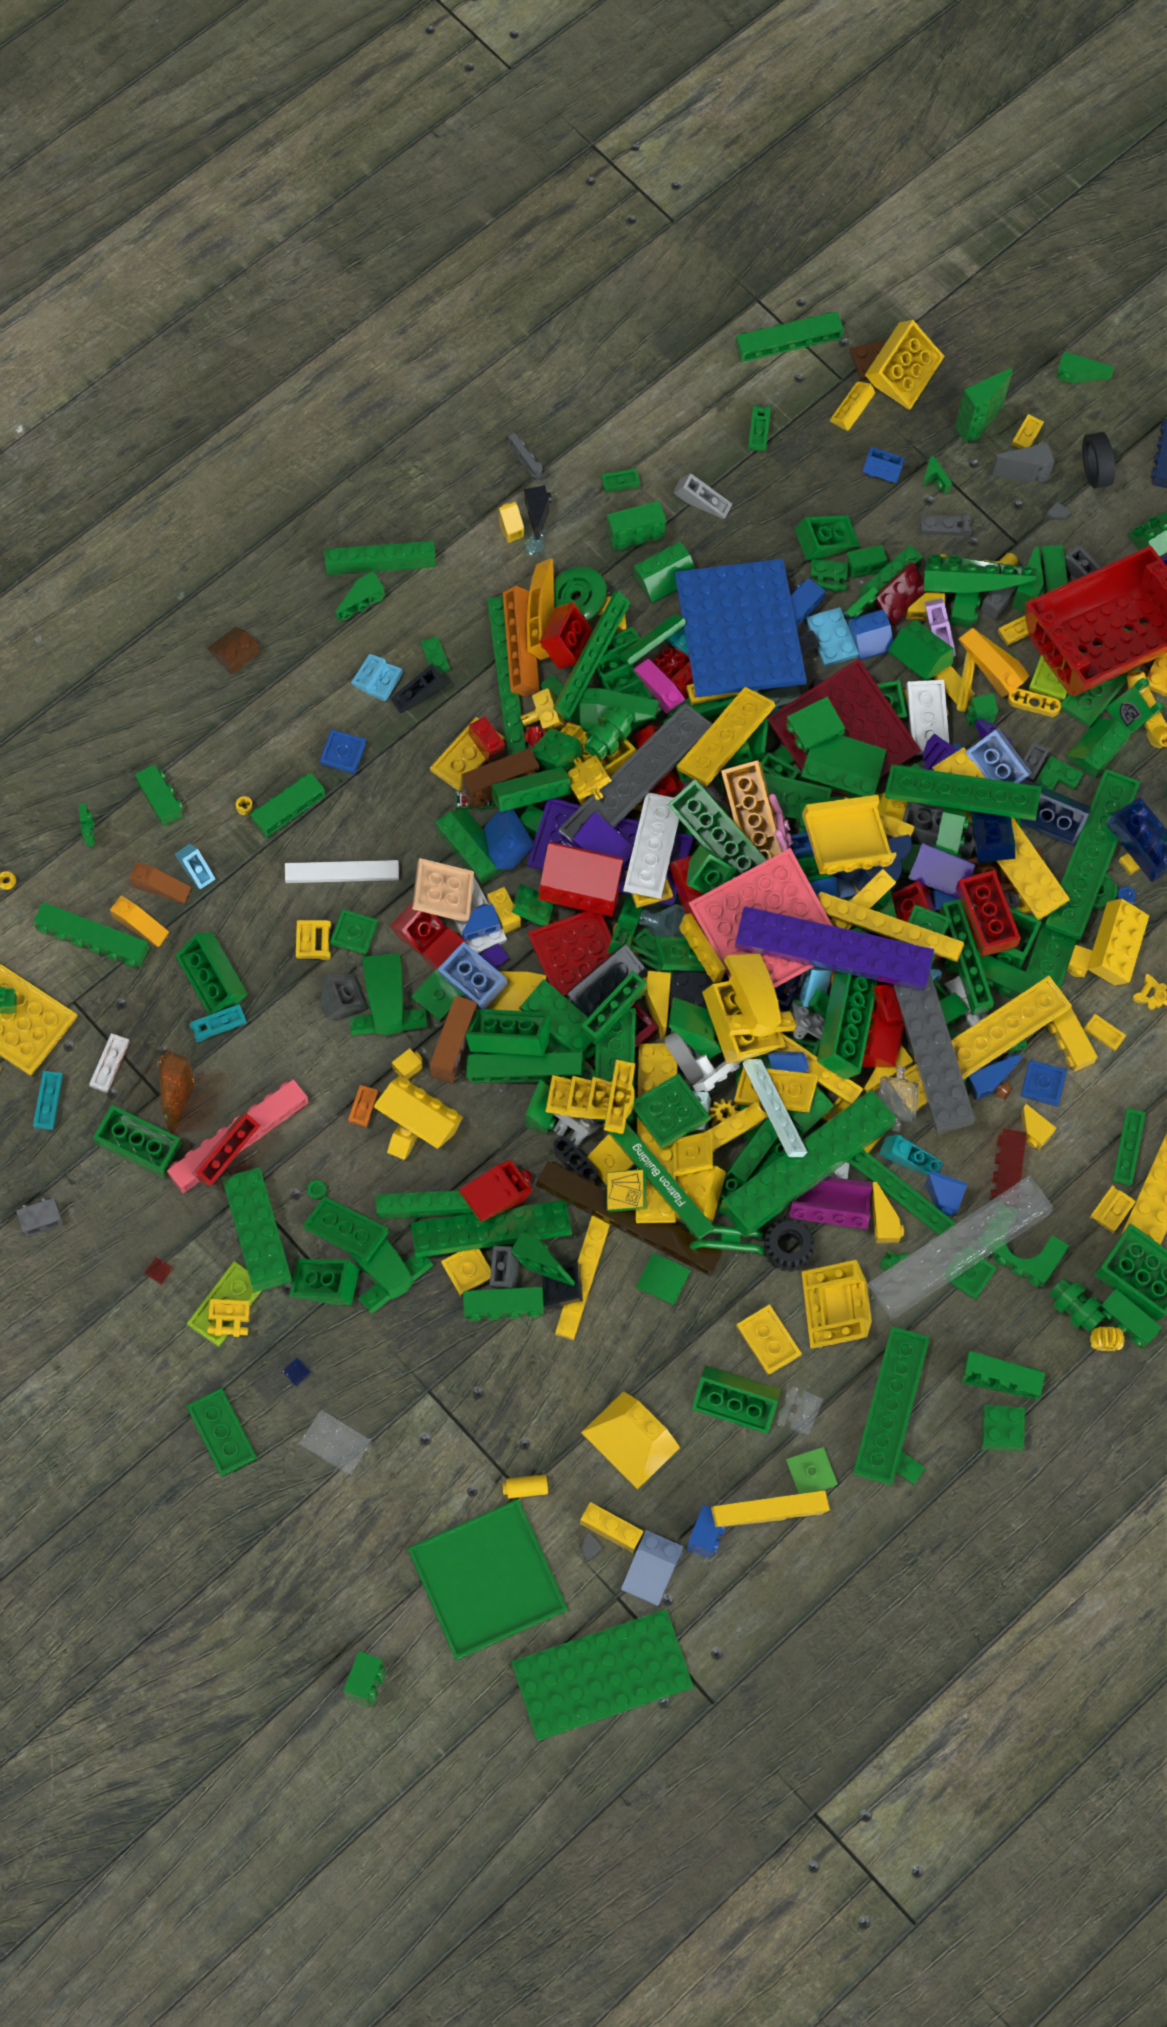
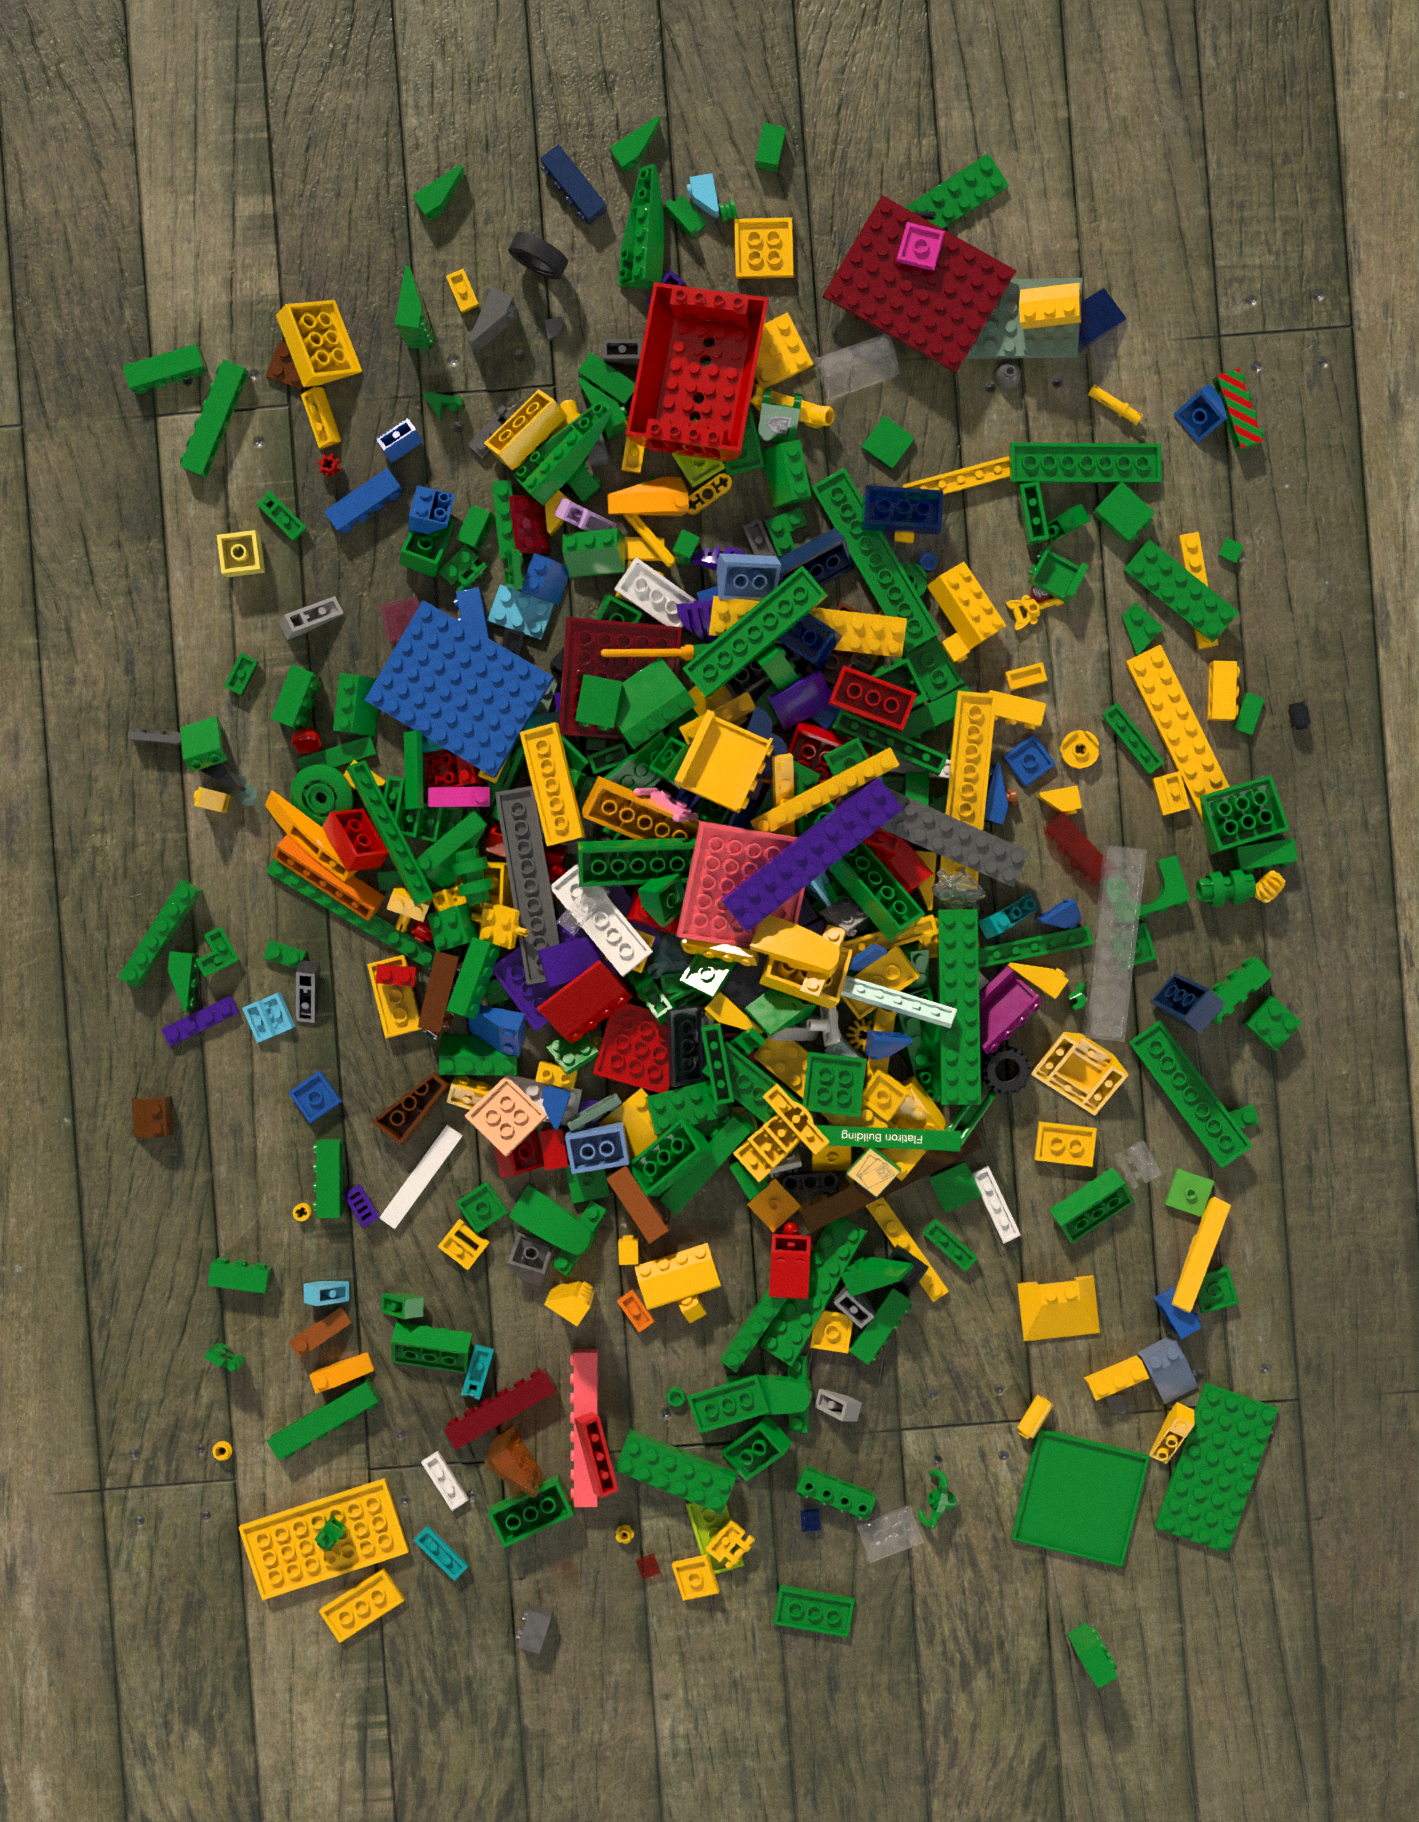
camera: 55 degrees left, 20 degrees up
none -> green brick [122,344,208,394]
none -> dark purple plate [161,995,240,1046]
none -> green panel [180,716,227,772]
none -> green plate [195,926,239,978]
none -> light yellow brick [217,530,265,577]
none -> red hair [291,727,321,754]
none -> green tile [297,736,377,770]
none -> red gear [317,453,342,478]
none -> blue brick [324,468,403,534]
none -> dark purple slope [343,1184,381,1227]
none -> reddish brown wedge [371,1072,451,1145]
none -> clear pink plate [380,596,420,643]
none -> green slope [381,1293,424,1319]
none -> blue slope [408,485,455,534]
none -> dark red brick [444,1368,557,1450]
none -> yellow bracket [447,1075,492,1110]
none -> yellow brick [484,389,567,471]
none -> yellow slope [544,1281,595,1326]
none -> clear slope [557,886,611,936]
none -> sand green plate [565,1092,622,1131]
none -> light orange piece [601,645,694,660]
none -> yellow plate [615,1525,634,1544]
none -> yellow plate [671,1554,720,1601]
none -> green slope [728,1027,766,1055]
none -> light orange plate [747,1178,801,1232]
none -> green brick [795,1465,876,1520]
none -> light grey slope [815,1389,862,1421]
none -> blue slope [865,1030,912,1060]
none -> green piece [917,1469,957,1529]
none -> green plate [922,1218,978,1272]
none -> white tile [972,1165,1021,1243]
none -> yellow plate [1059,730,1099,769]
none -> yellow slope [1149,1402,1195,1464]
none -> dark blue brick [1150,973,1225,1034]
none -> green plate [1196,1266,1239,1314]

